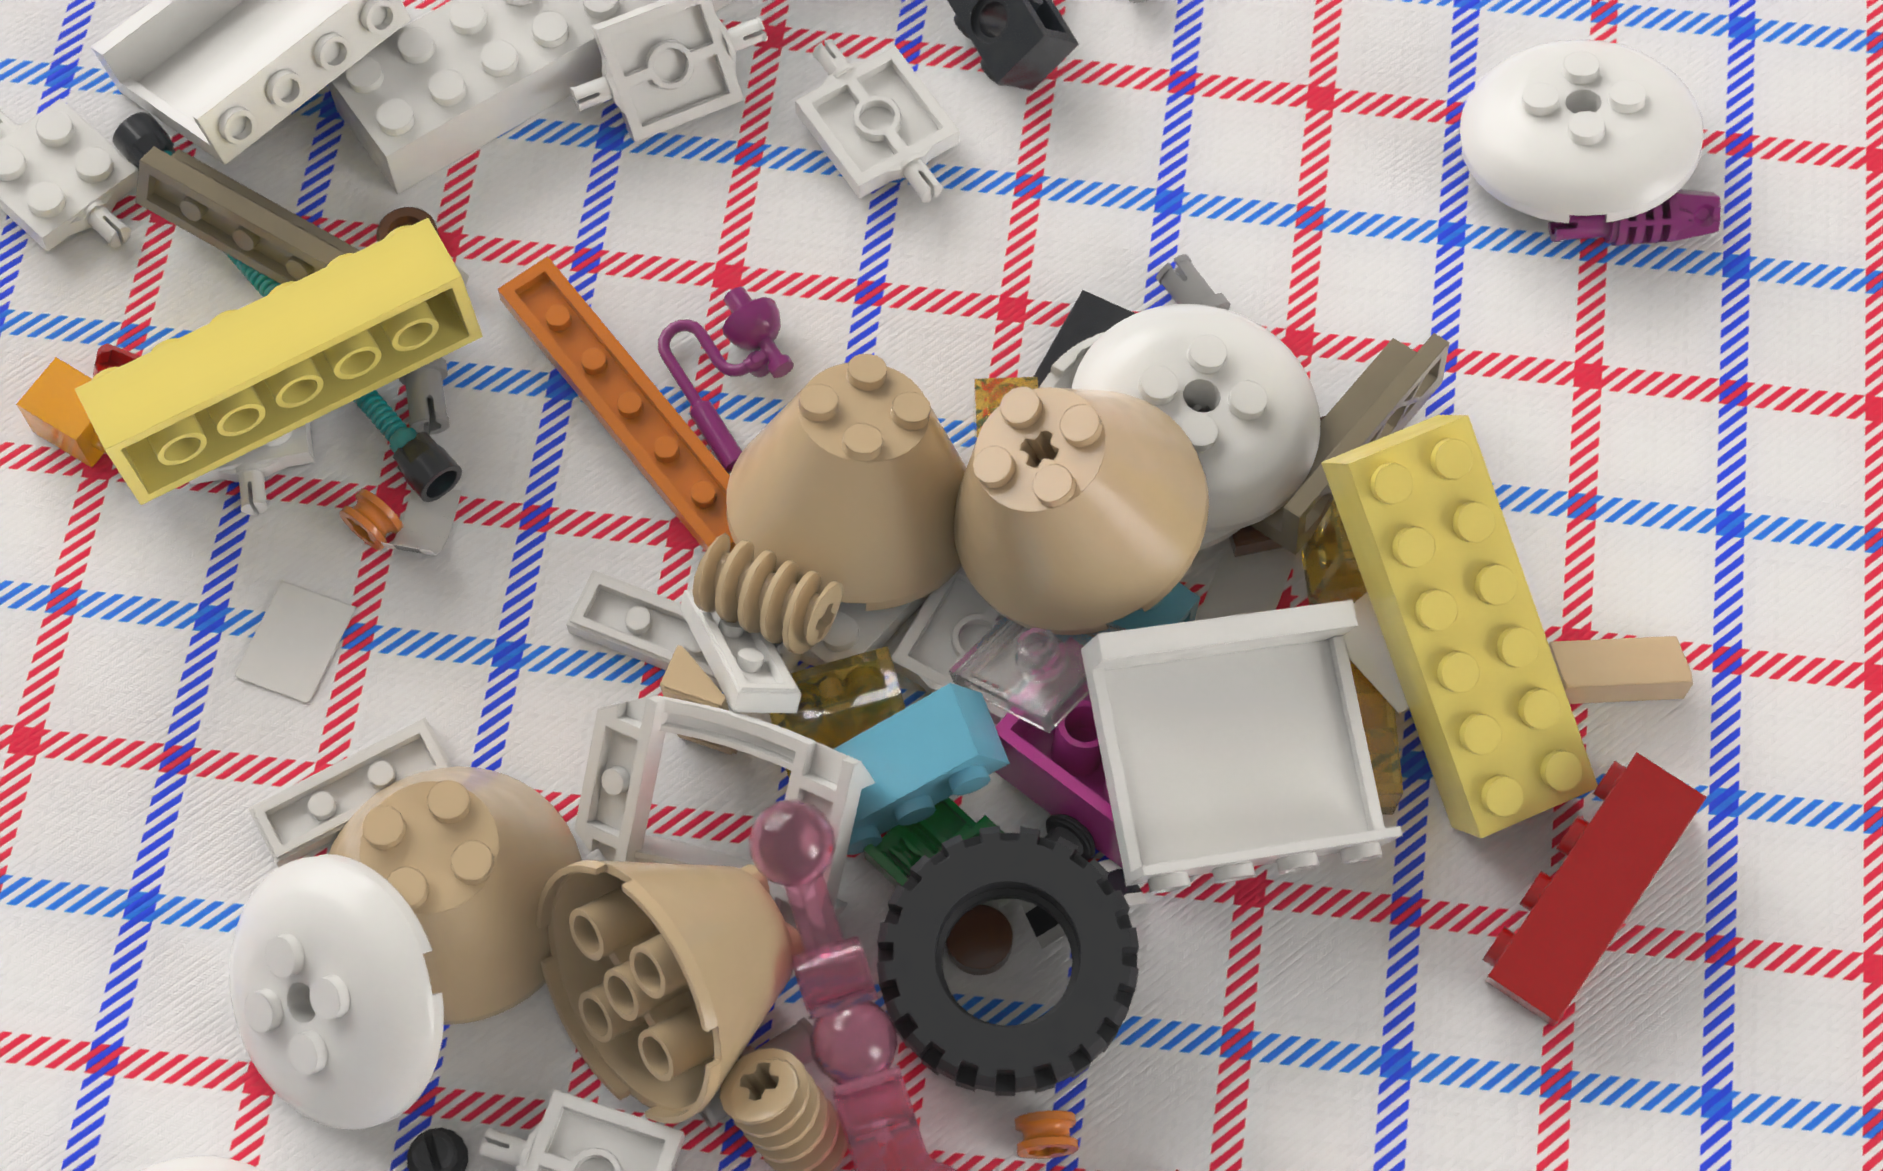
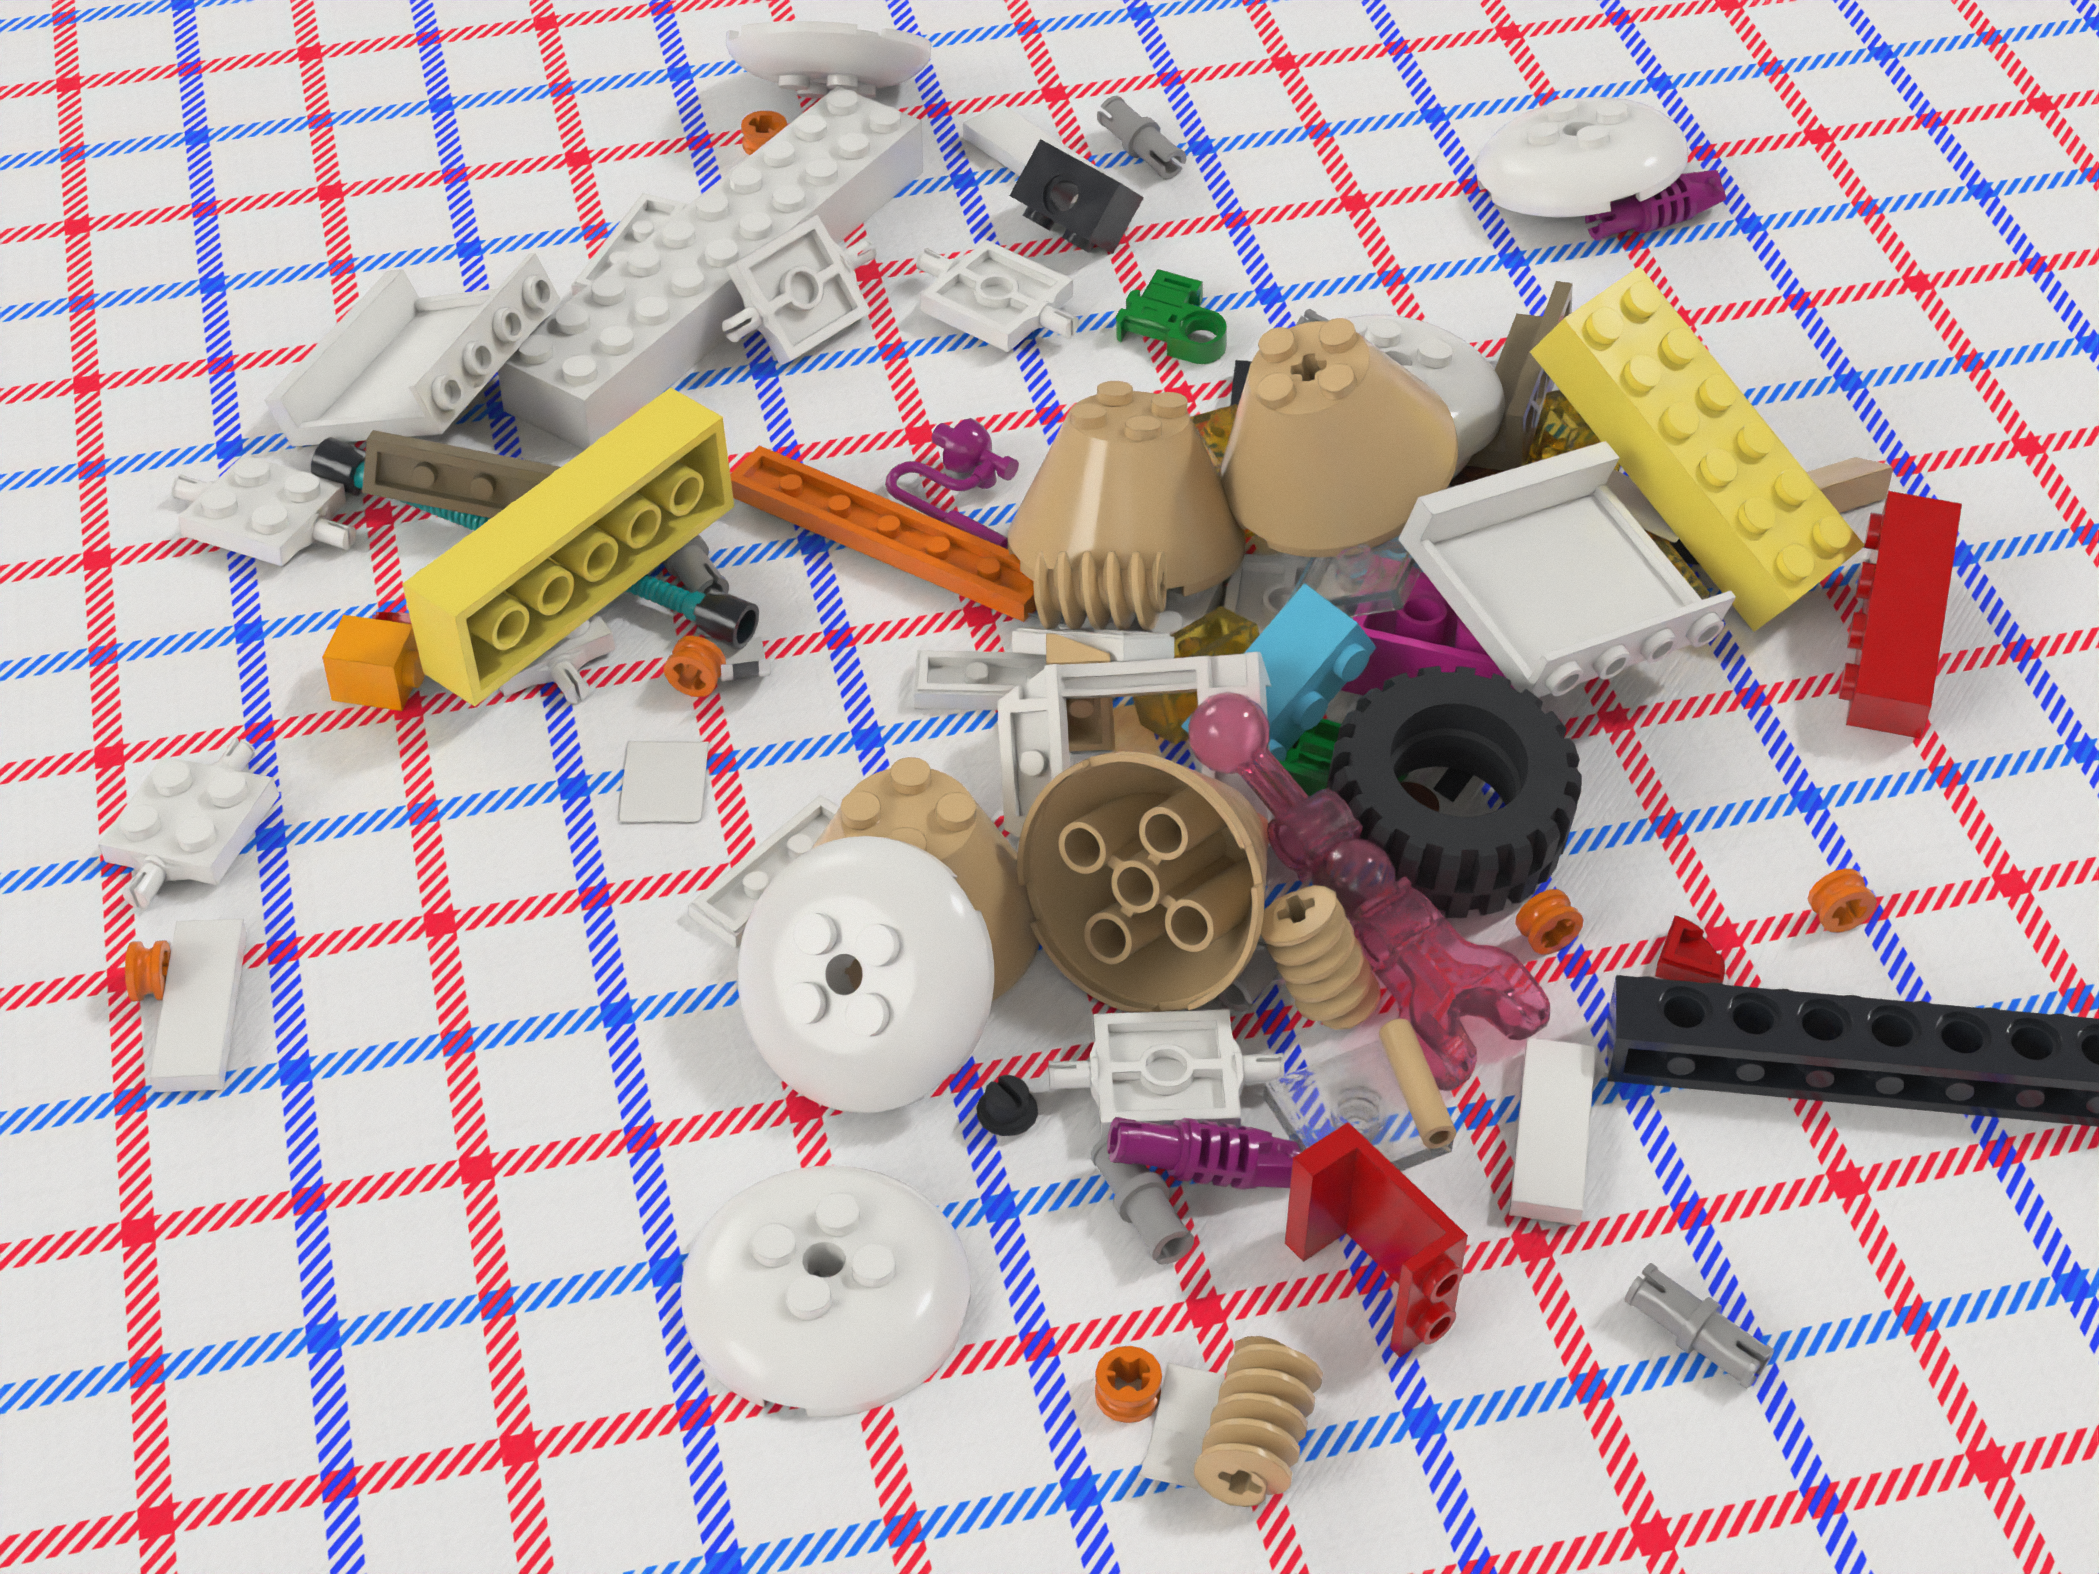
camera: 20 degrees left, 20 degrees down
none -> green piece [1116,269,1227,364]

